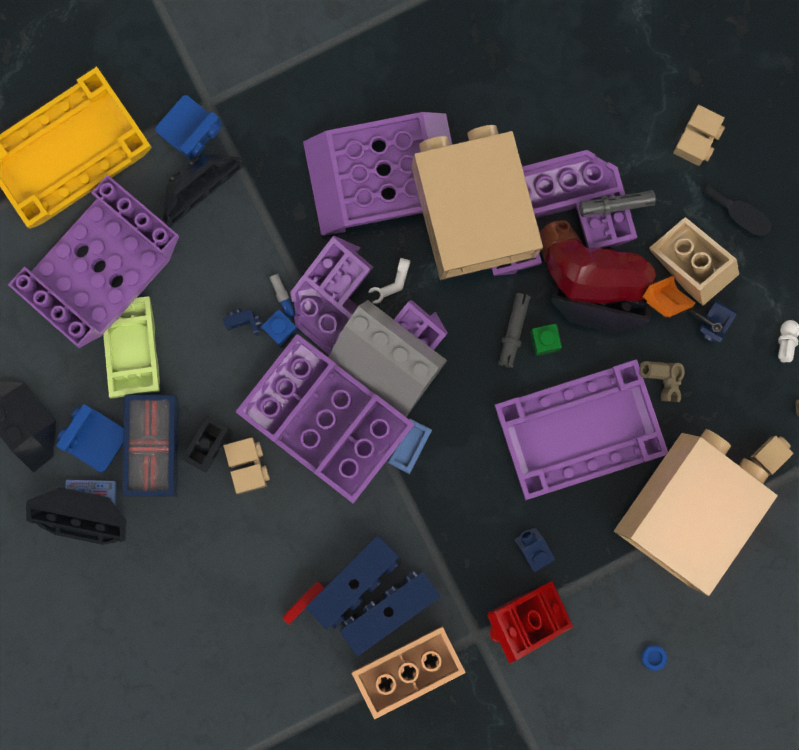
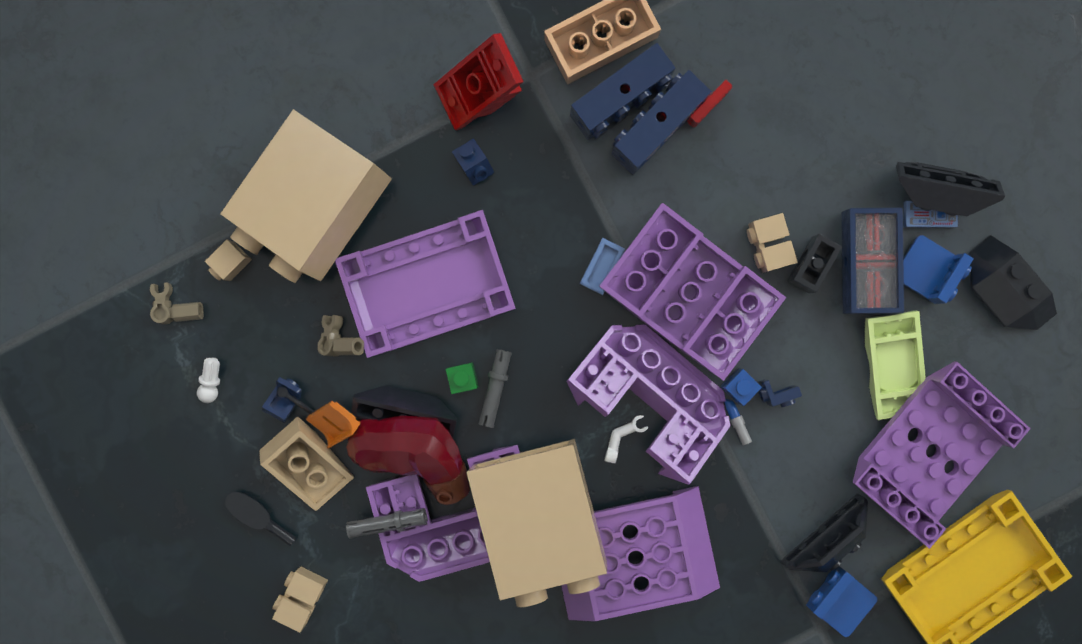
camera: 175 degrees right, 5 degrees up
light grey slope [328,300,447,417] -> none
blue tile [641,645,667,671] -> none

